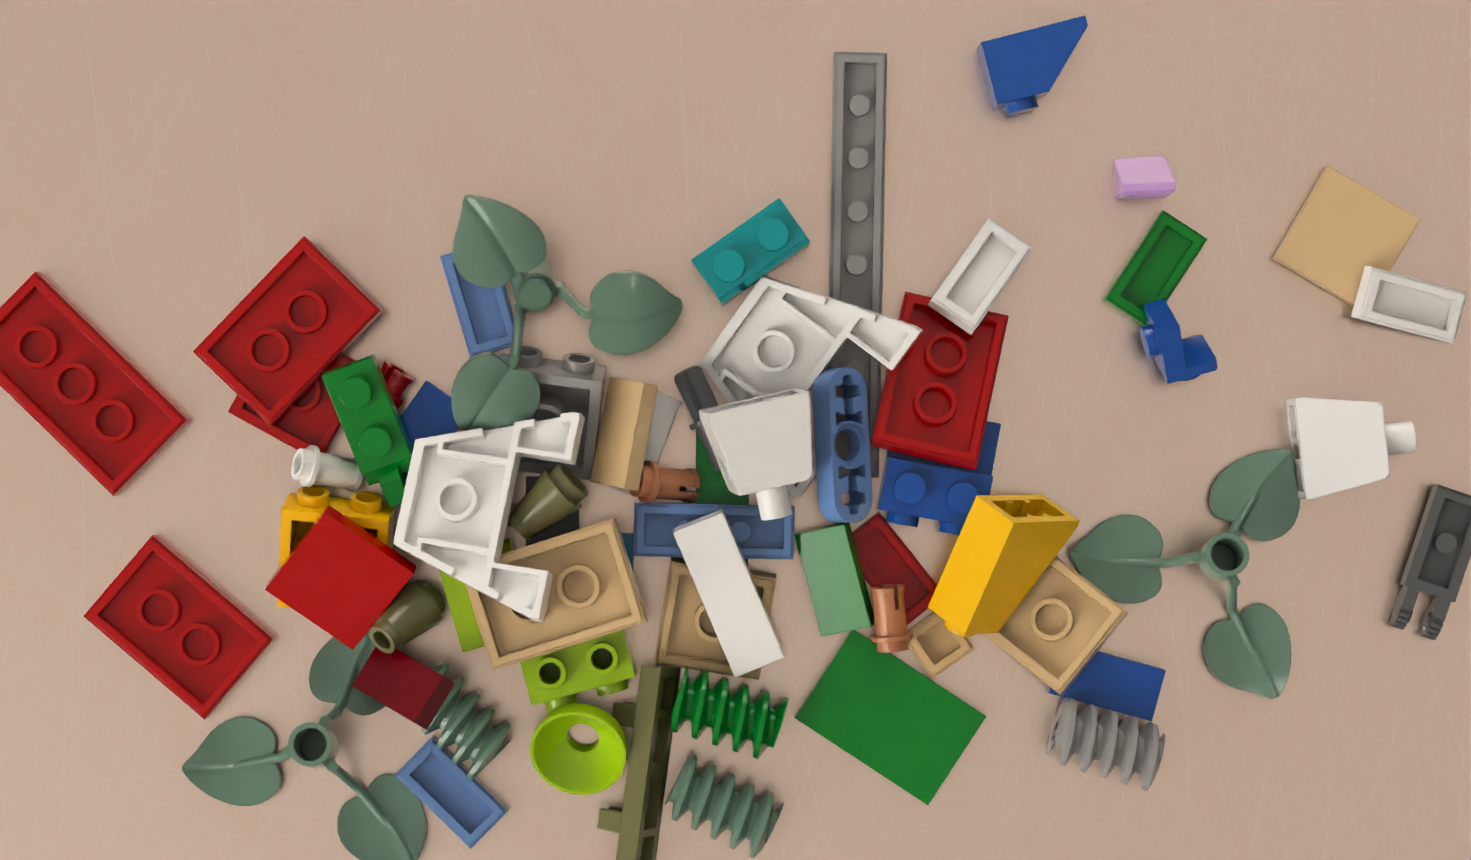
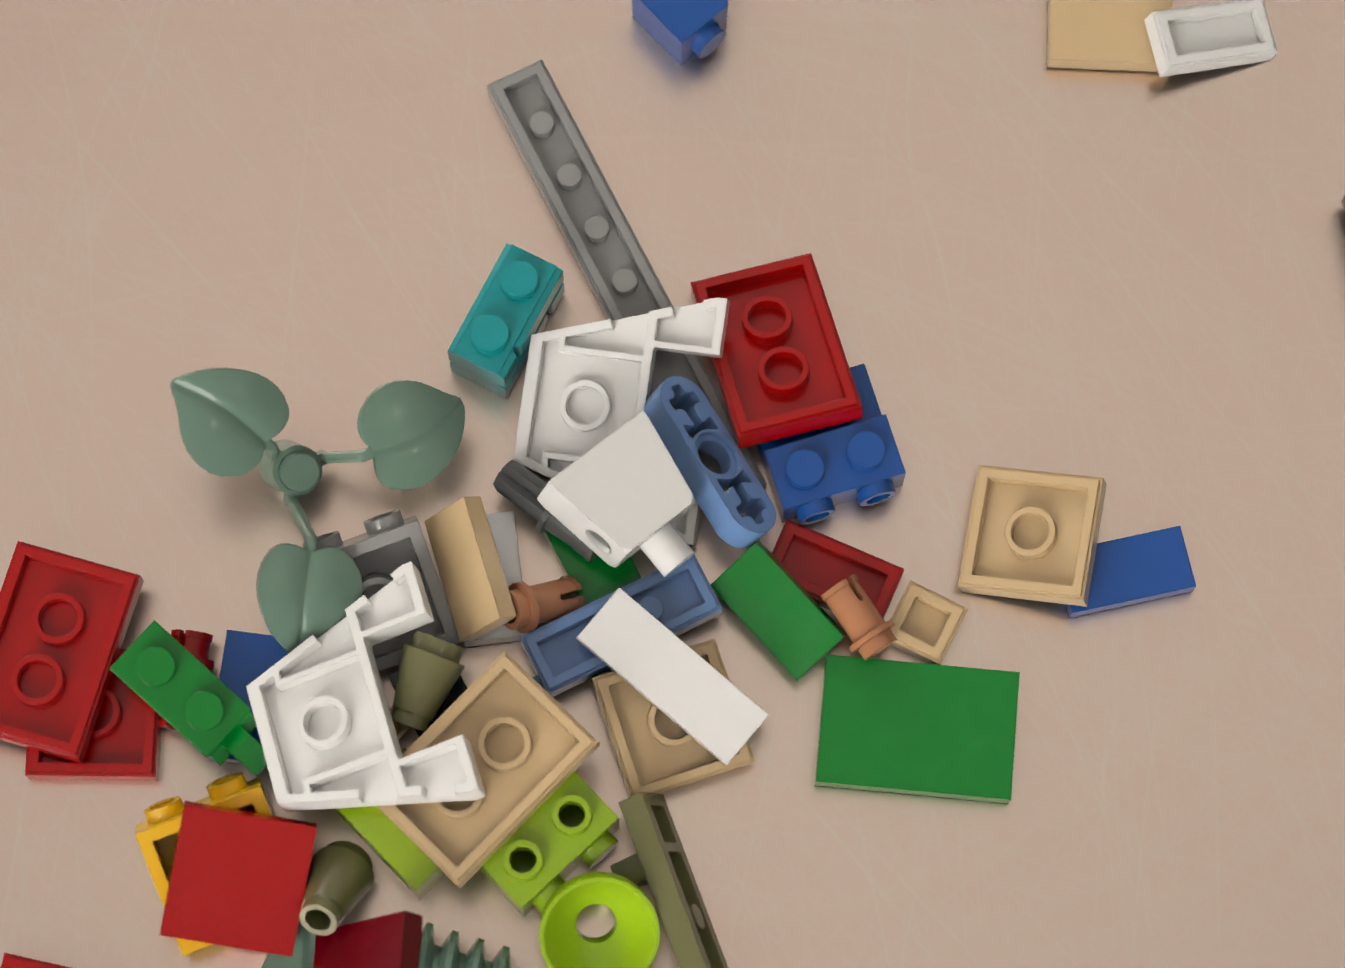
camera: 30 degrees left, 15 degrees down
white pin [291,445,363,492] -> none
medium blue tile [440,252,515,358] -> none
sand green piece [665,753,784,859] -> none
green piece [671,666,789,759] -> none
white tile [928,218,1033,335] -> none
yellow slope [928,494,1080,638] -> none
light grey piece [1046,697,1165,791] -> none
sand green plant [1071,449,1300,699] -> none
green tile [1103,210,1208,326] -> none
lavender slope [1113,156,1176,199] -> none
blue bracket [1140,299,1218,384] -> none
white torso [1285,397,1416,500] -> none

